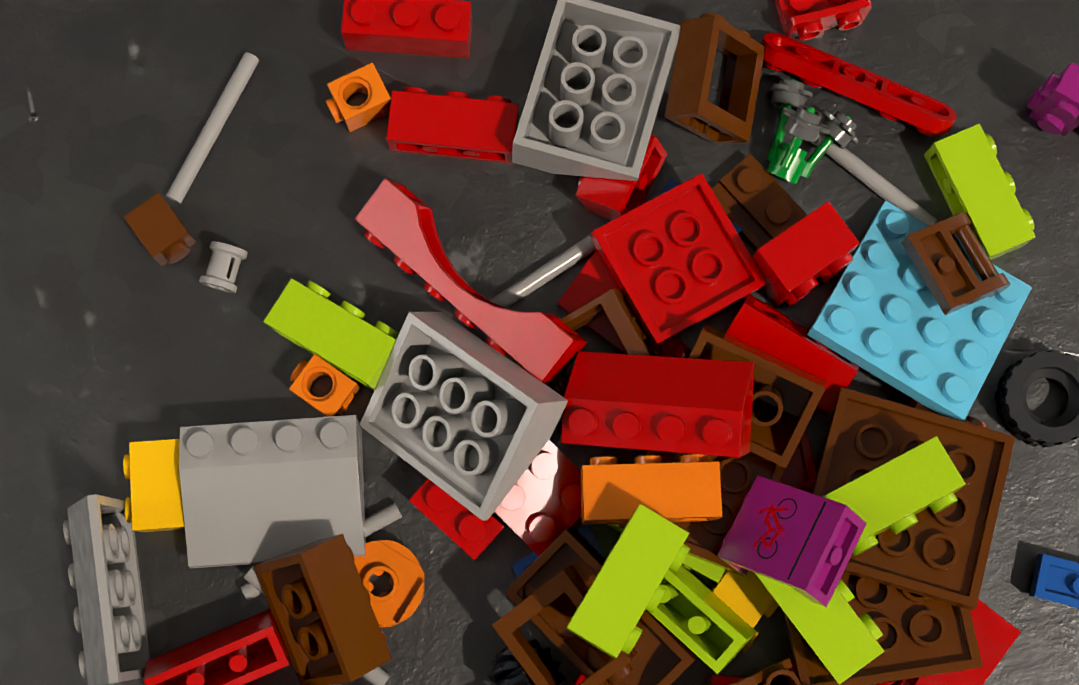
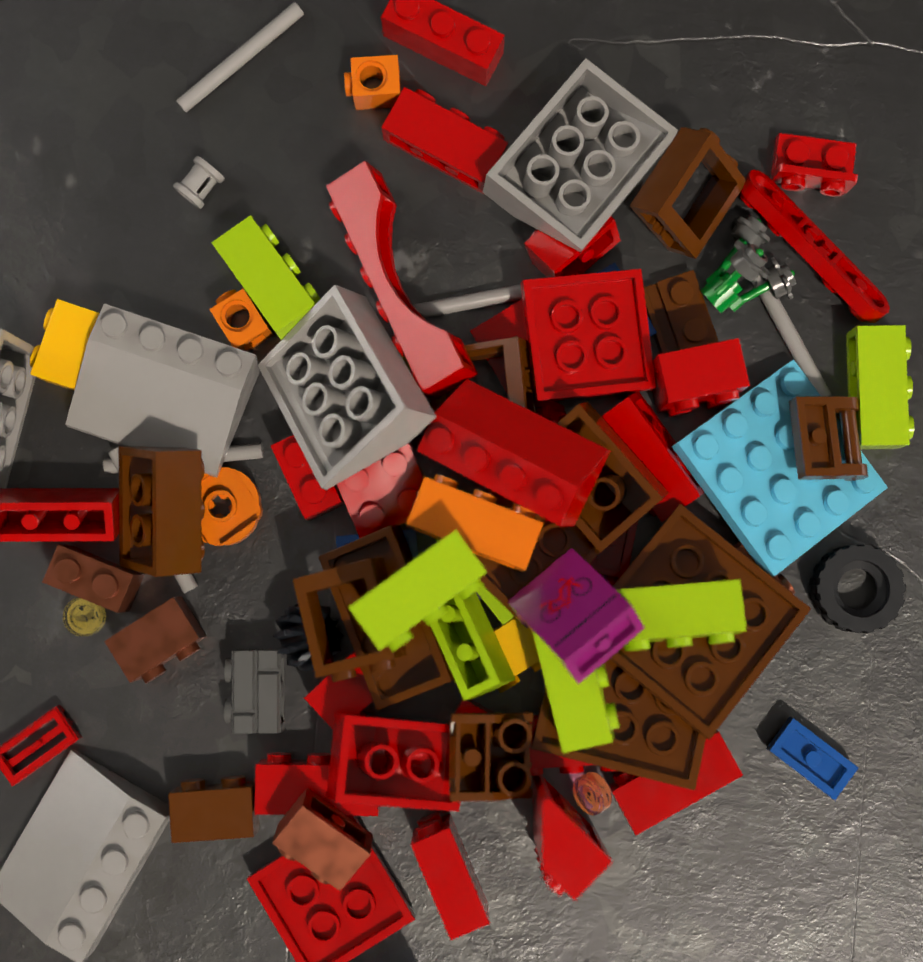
camera: 25 degrees right, 5 degrees up
reddish brown brick [124,192,196,266] -> none

